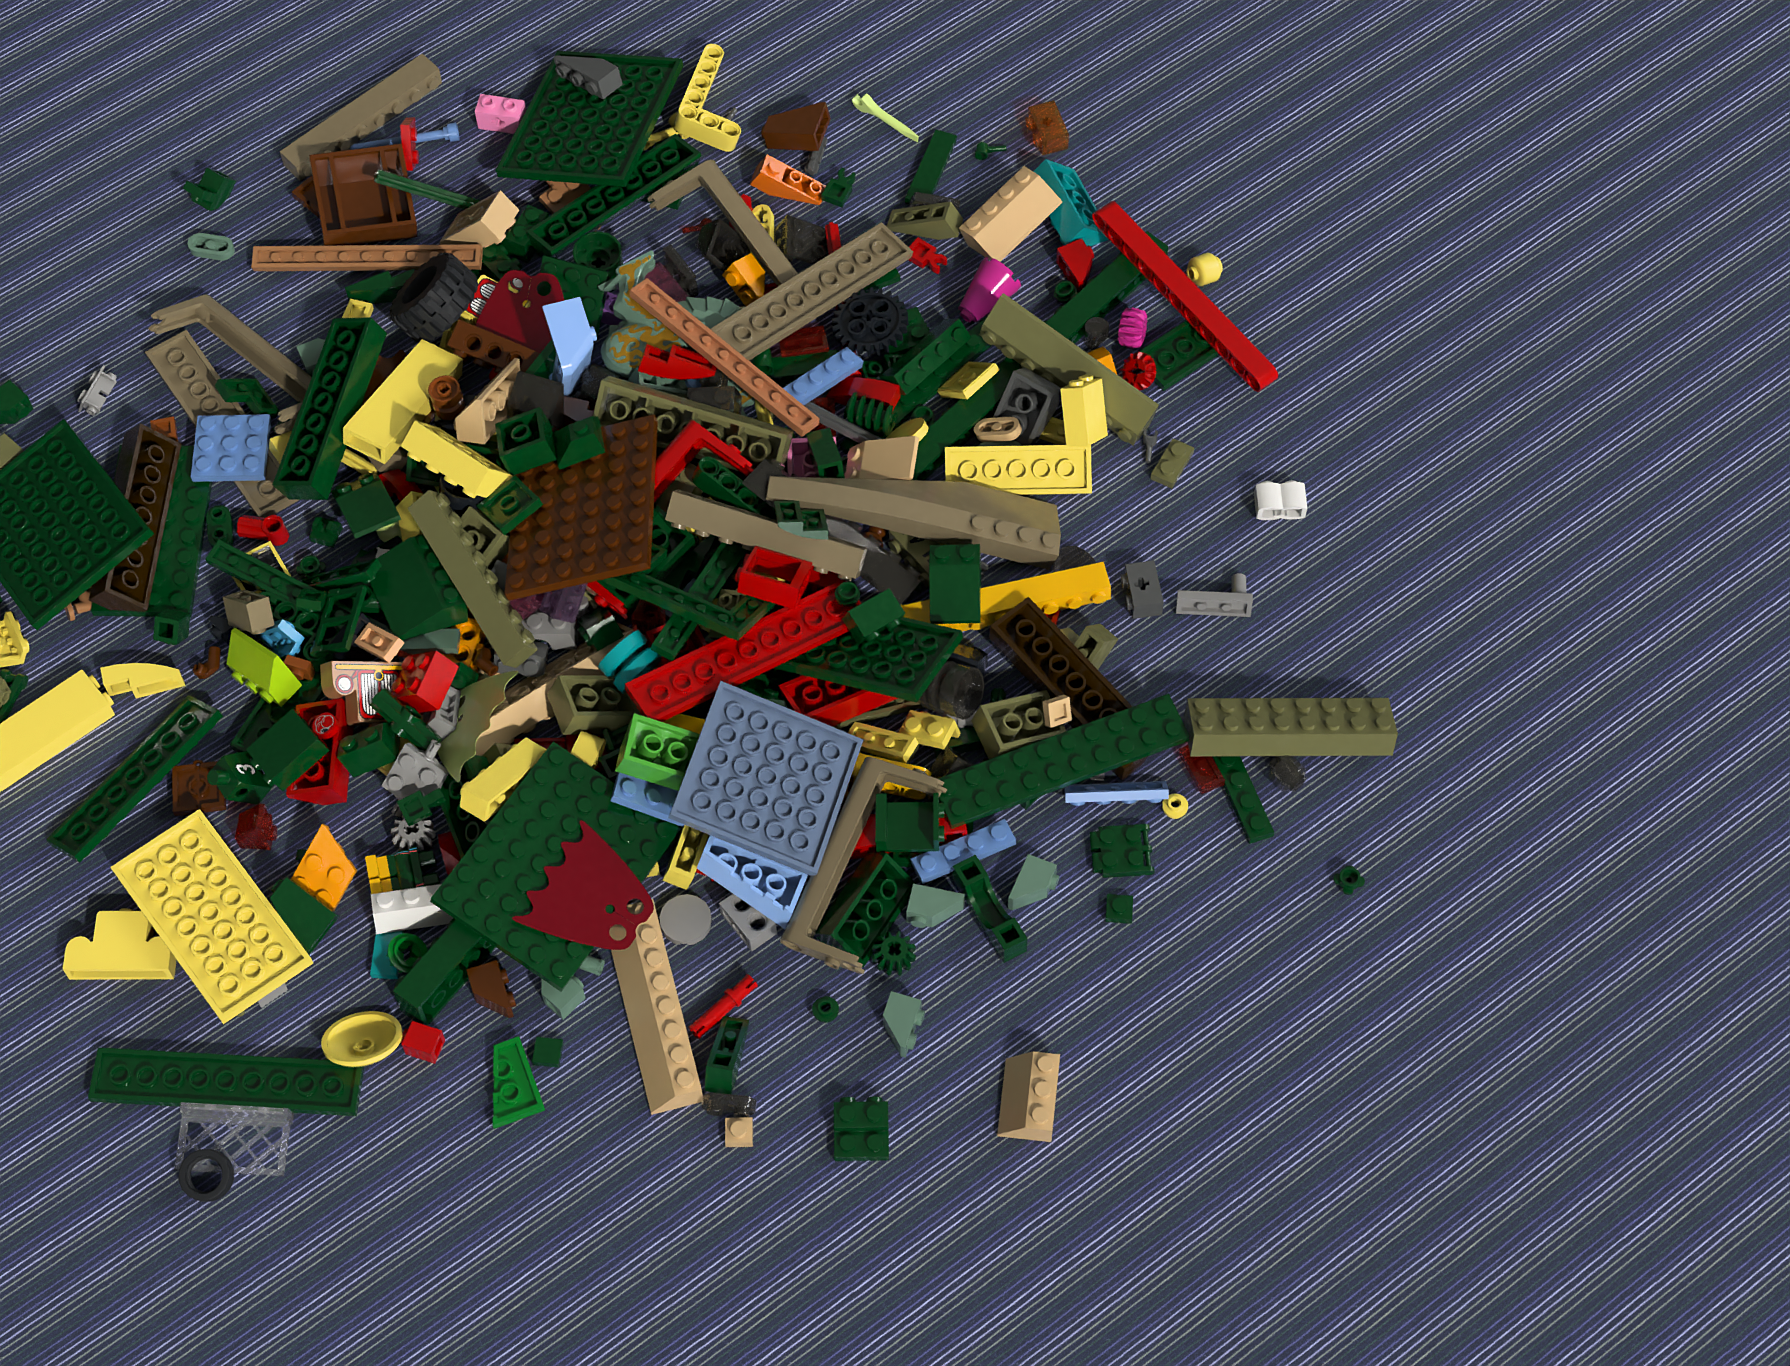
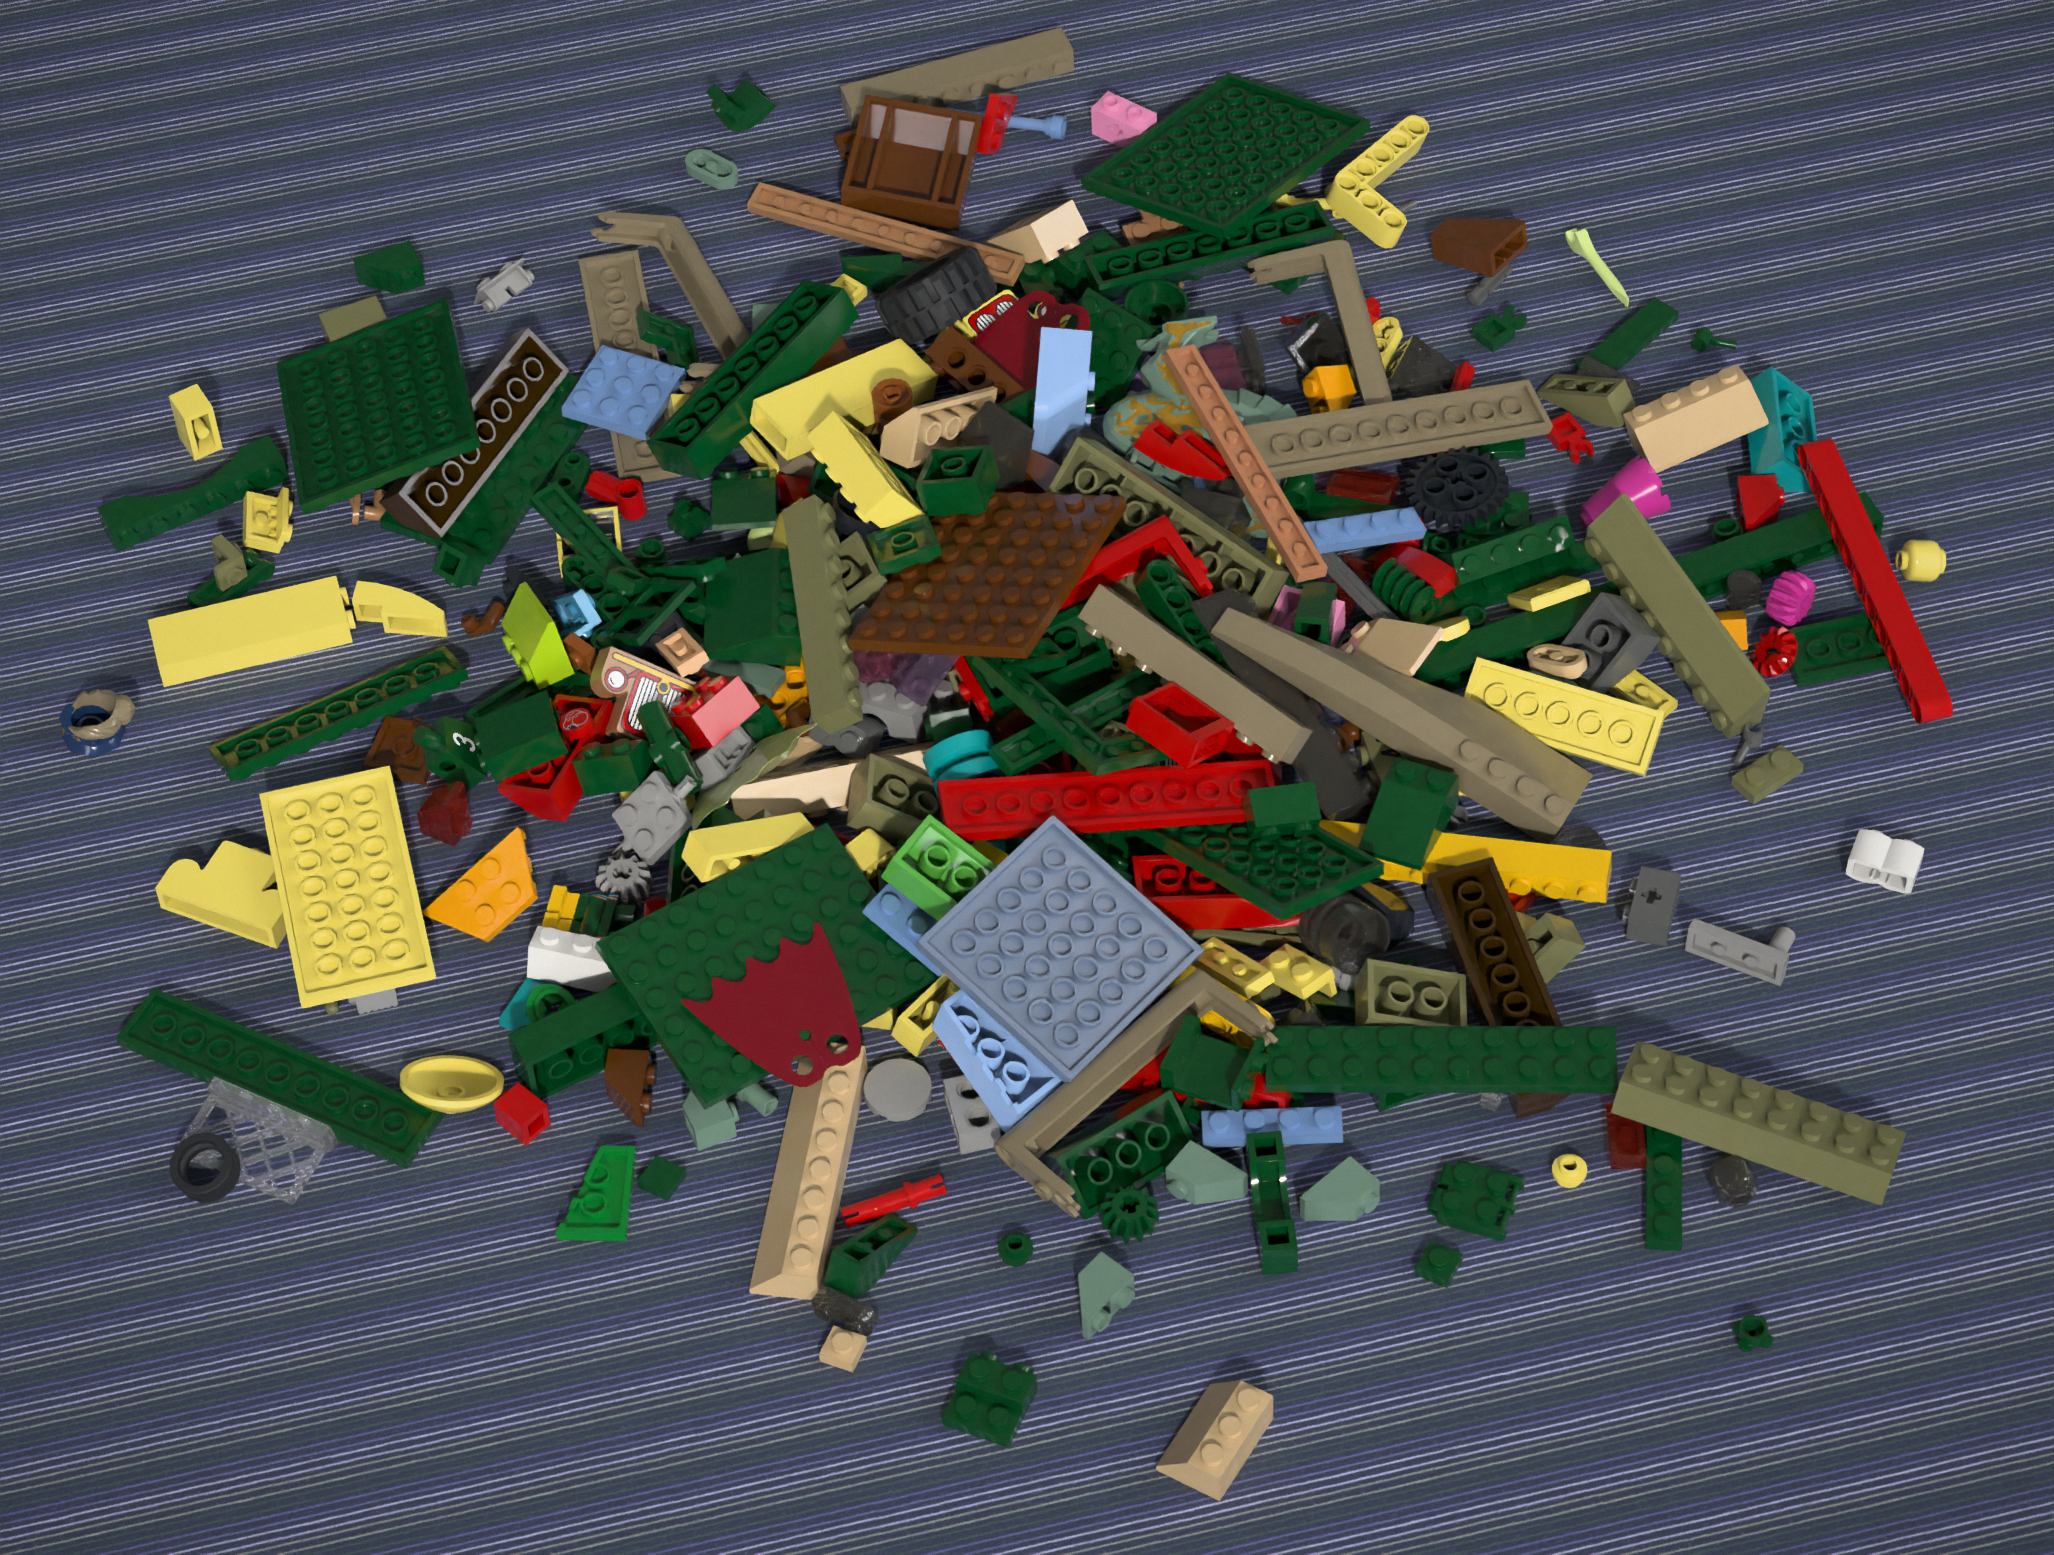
camera: 25 degrees right, 10 degrees down
dark orange plate [150,416,178,441] -> none
dark tan brick [223,590,274,634] -> none
dark green slope [270,877,340,956] -> none
dark green axle [374,169,481,209] -> none
dark green plate [397,788,446,826] -> none
dark grey slope [553,56,623,99] -> none
dark green slope [553,416,605,469] -> none
orange slope [750,154,826,205] -> none
dark green slope [774,500,828,540] -> none
dark green plate [835,582,860,606] -> none
clear orange brick [1025,100,1069,156] -> none
tan plate [1043,695,1072,728] -> none
light yellow brick [1060,375,1108,446] -> none
medium blue plate [1064,781,1169,806] -> none

